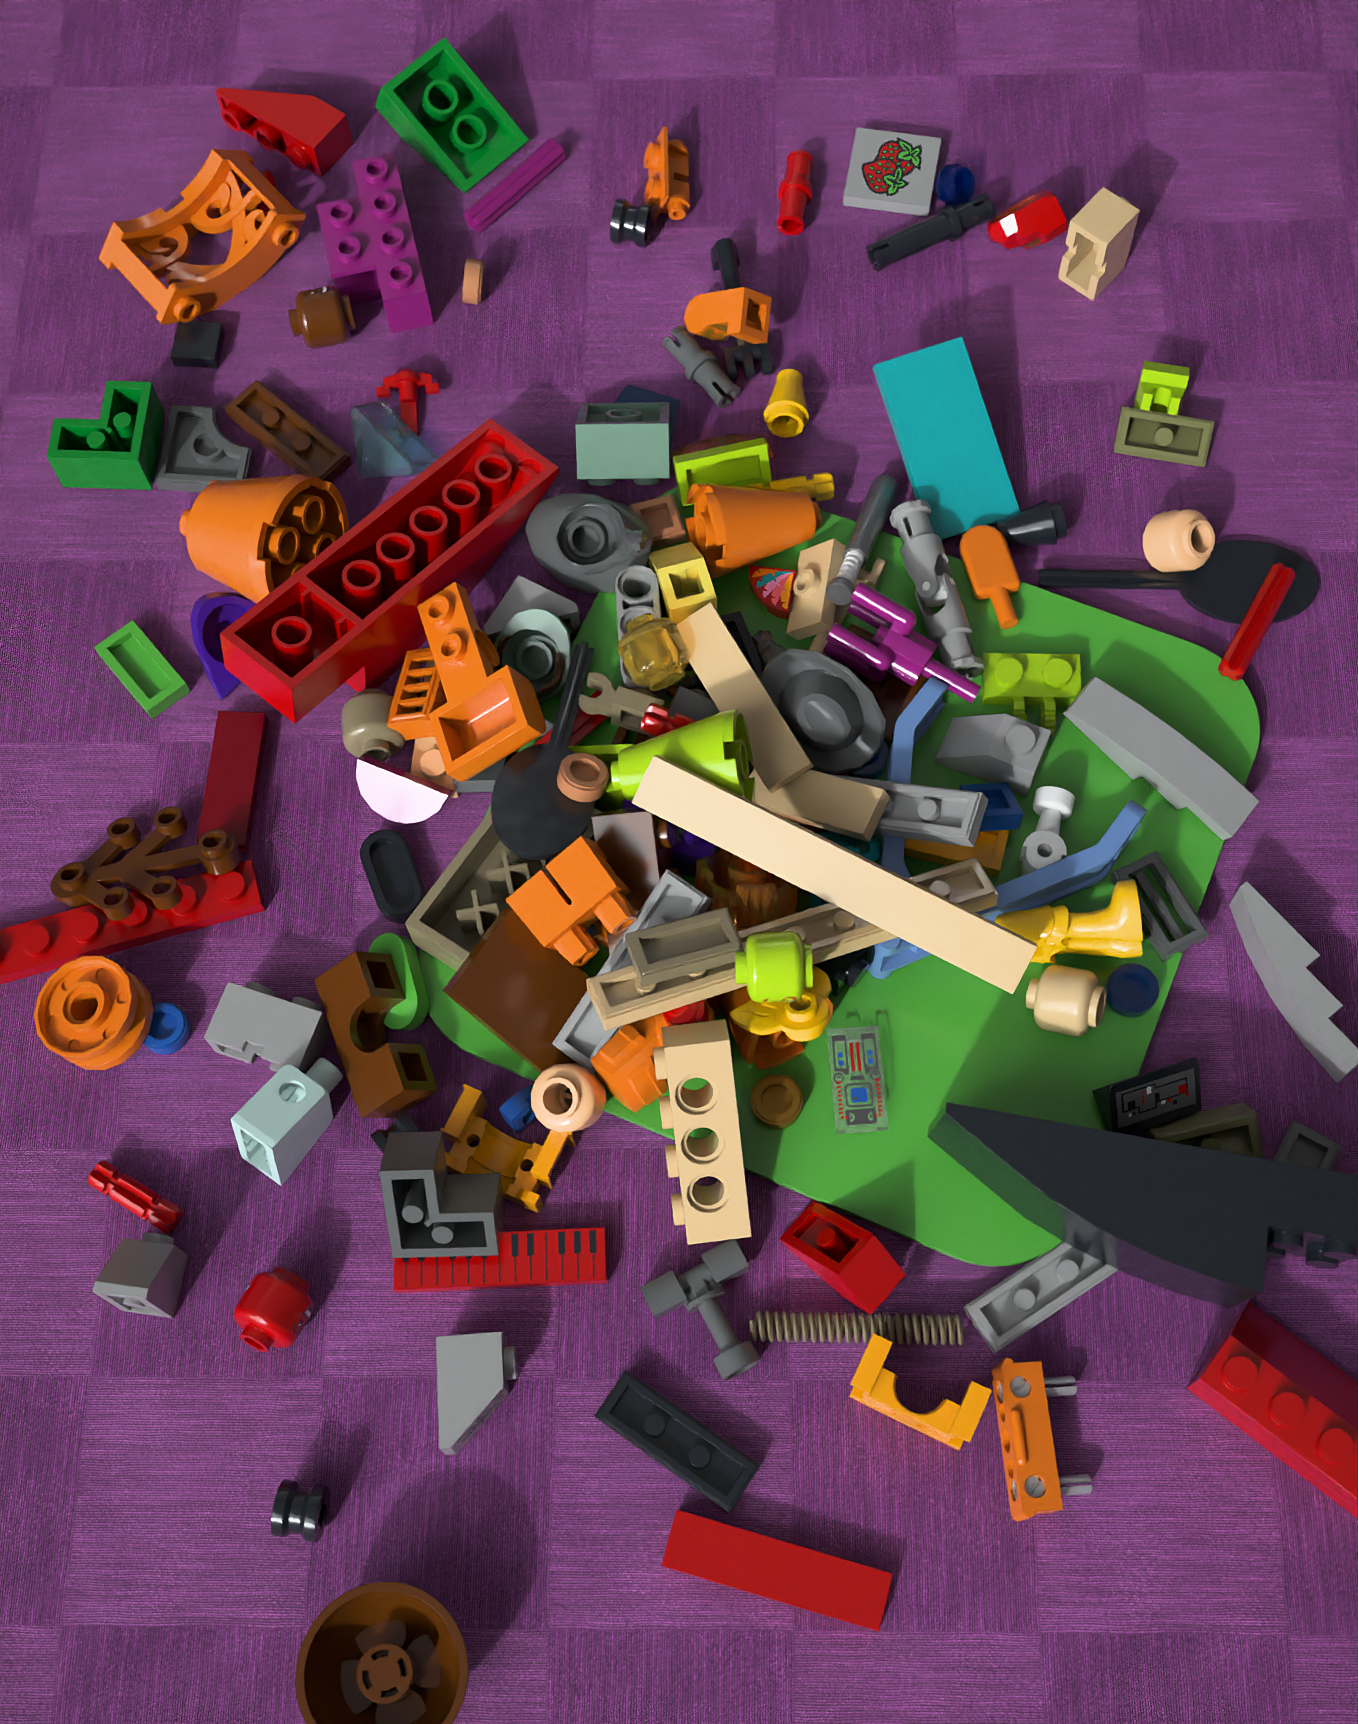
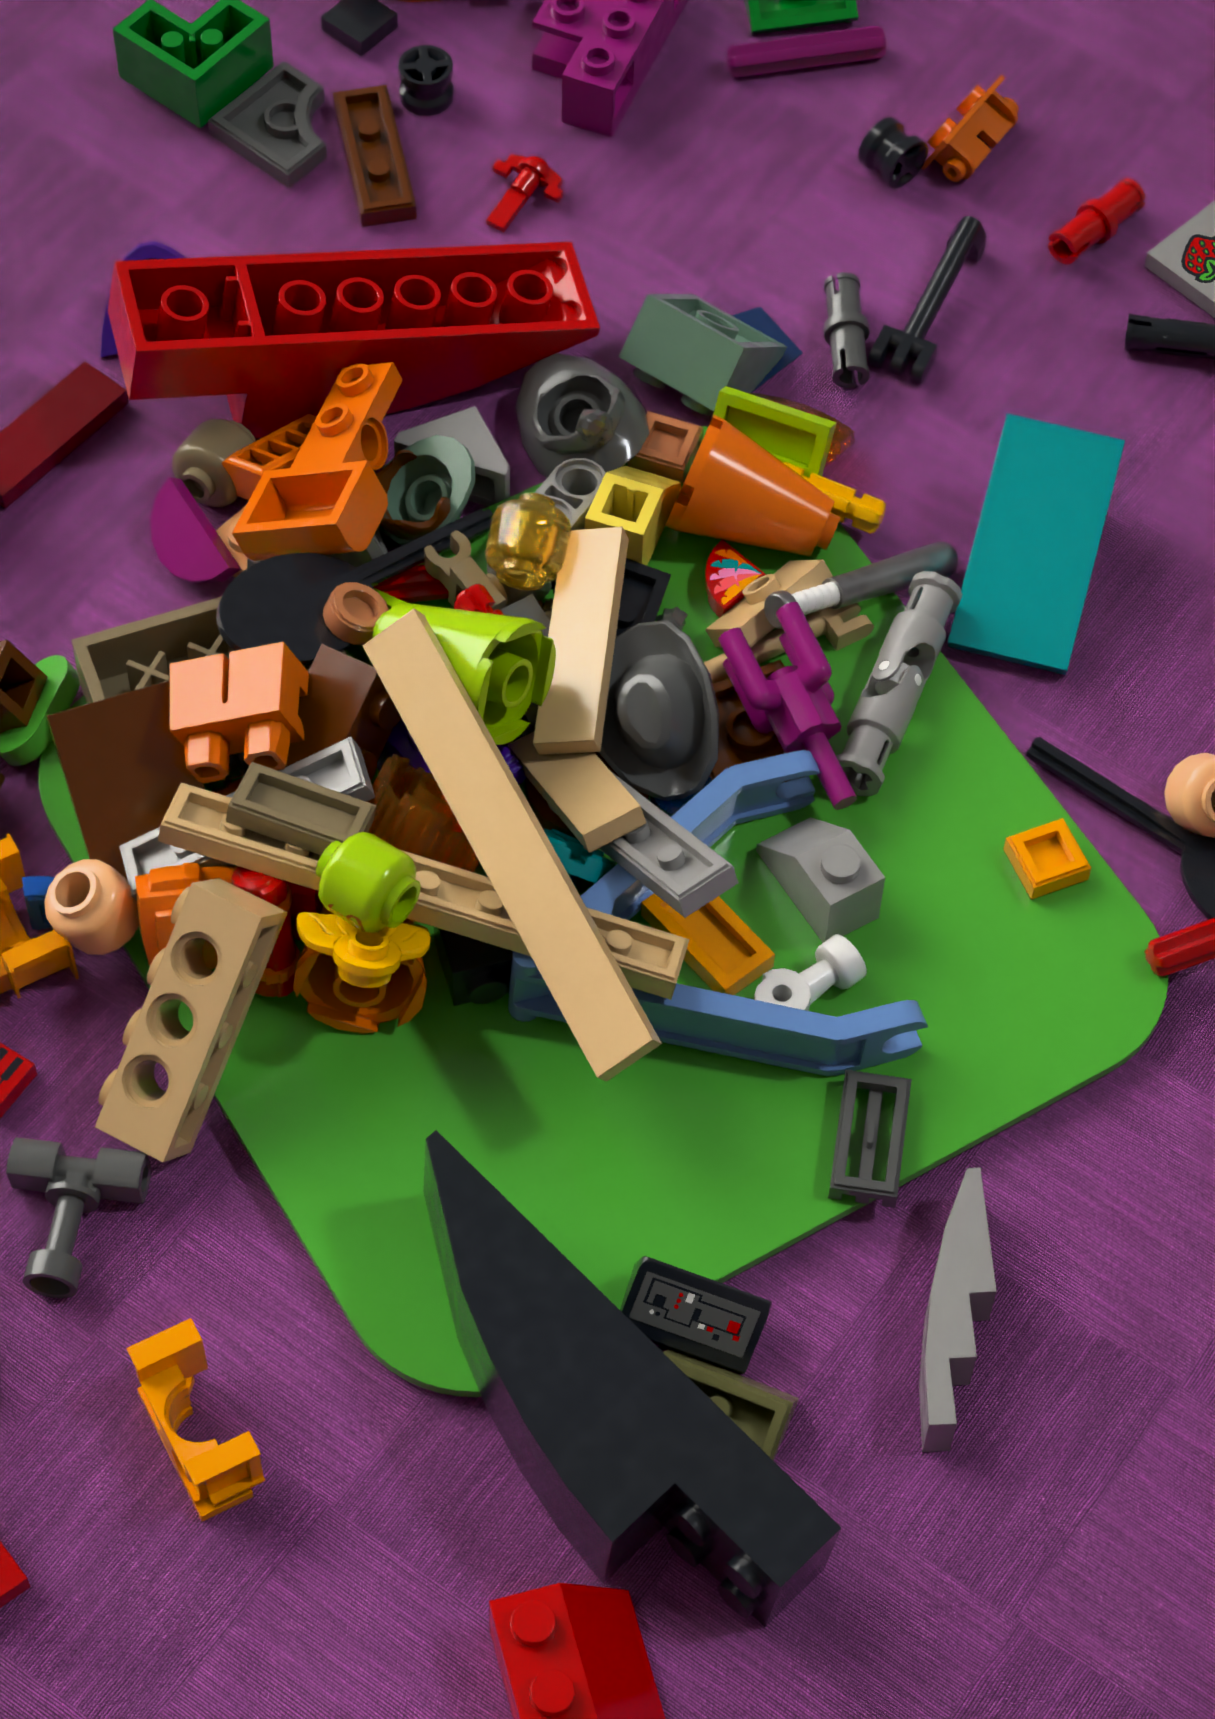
camera: 30 degrees right, 10 degrees down
bright green tile [94,620,191,719] -> none
orange cone [179,474,349,604] -> none
reddish brown head [288,285,356,349] -> none
clear light blue slope [350,401,439,478] -> none
black tile [360,829,426,924] -> none
nougat tile [462,258,485,305] -> none
orange leg [684,287,772,344] -> none
dark tan piece [750,1310,964,1346] -> none
pearl gold tile [751,1074,803,1129] -> none
yellow cone [764,369,809,438] -> none
red slope [779,1200,906,1315] -> none
clear tile [826,1026,888,1134] -> none
orange piece [959,525,1021,629] -> none
blue tile [960,782,1023,832] -> none
light grey tile [963,1241,1118,1354] -> none
lime hinge [981,653,1082,736] -> none
orange piece [991,1358,1092,1522] -> none
yellow piece [994,879,1143,964] -> none
black cone [996,499,1067,547] -> none
tan head [1026,964,1107,1037] -> none
light grey slope [1063,677,1260,840] -> none
clear blue tile [1105,963,1159,1018] -> none
dark grey tile [1272,1120,1342,1171] -> none
none -> black wheel [398,45,454,116]
none -> light orange tile [1003,818,1091,900]

